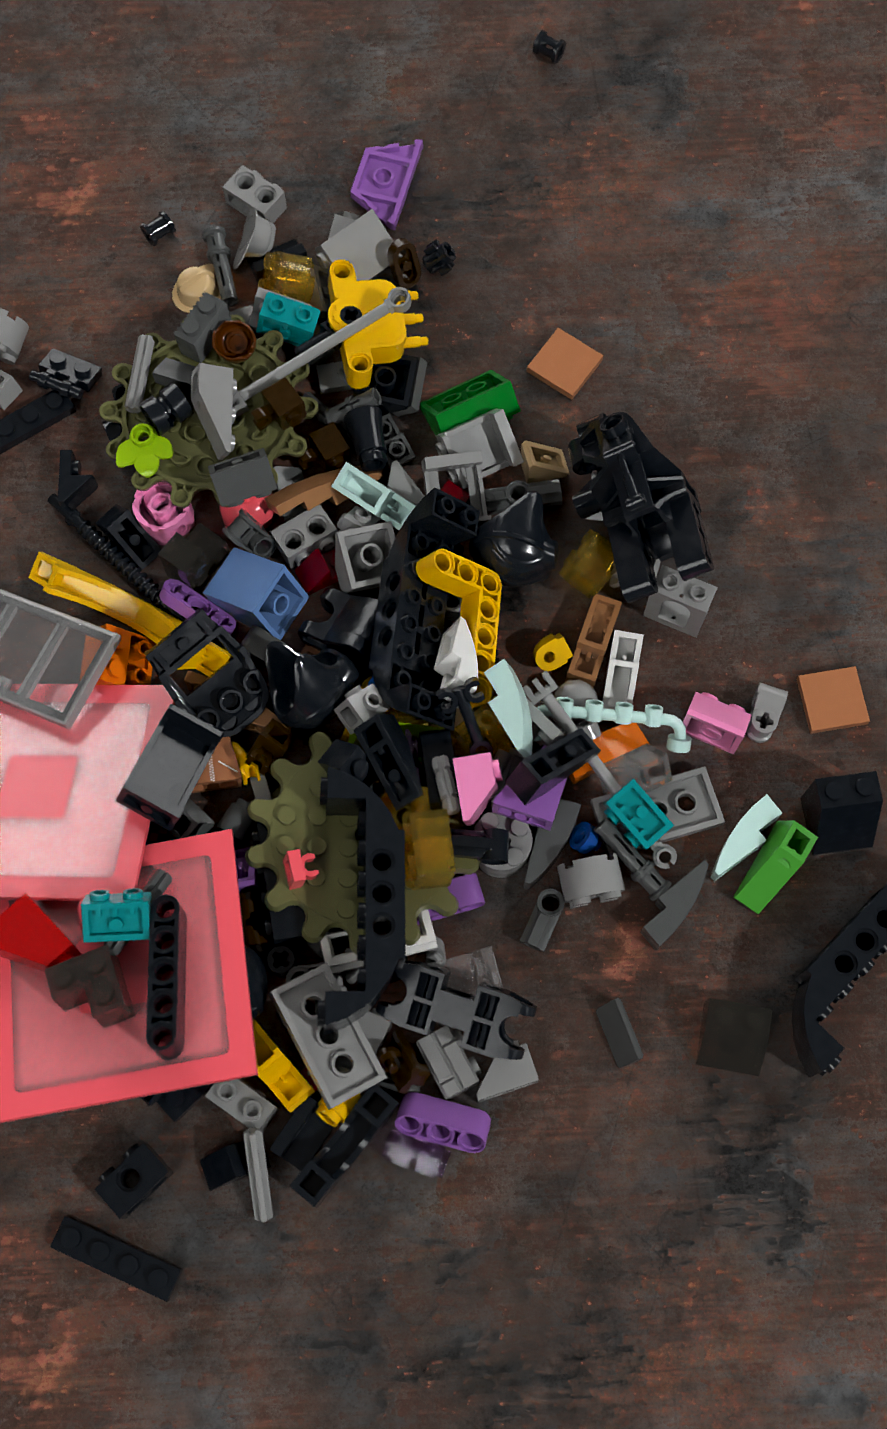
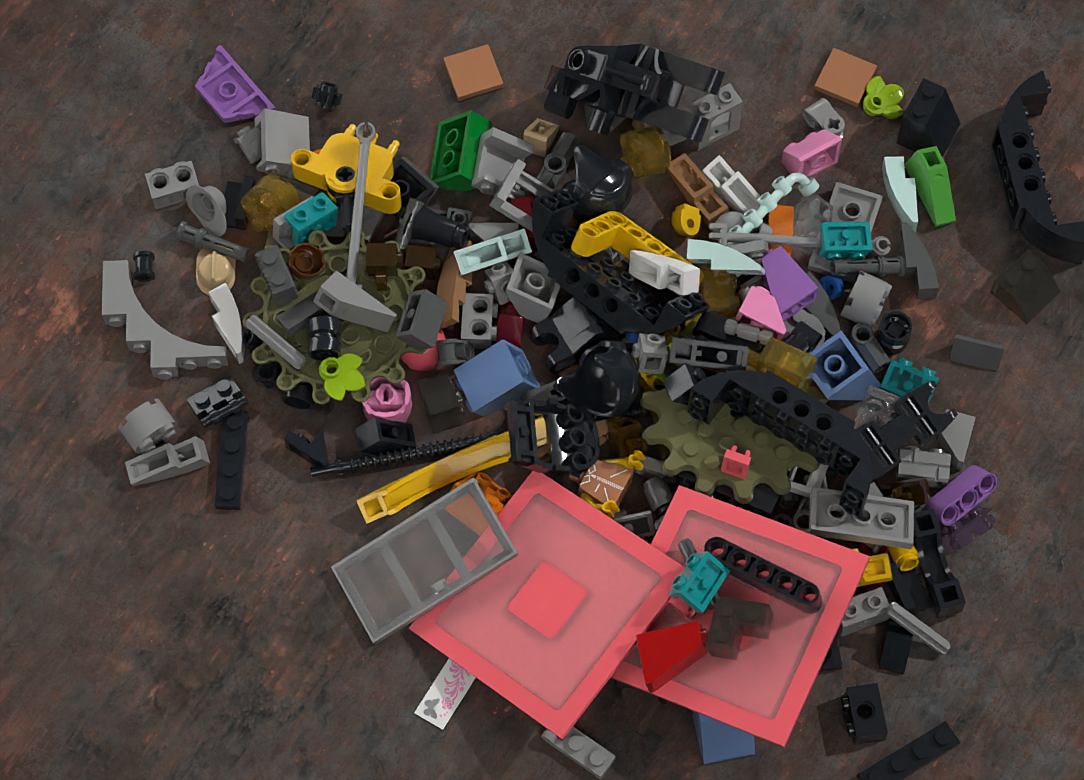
camera: 55 degrees left, 5 degrees down
black panel [115,704,224,831] -> none
medium lavender beam [159,579,236,639] -> none
dark brown plate [387,238,421,289] -> none
black bar [436,677,493,755] -> none
black slope [505,728,601,805] -> none
none -> light grey arch [102,260,228,380]
none -> white slope [208,283,245,364]
none -> medium blue slope [800,331,881,400]
none -> lime plate [863,76,904,119]
none -> black wheel [877,311,912,354]
none -> teal bracket [880,357,940,404]

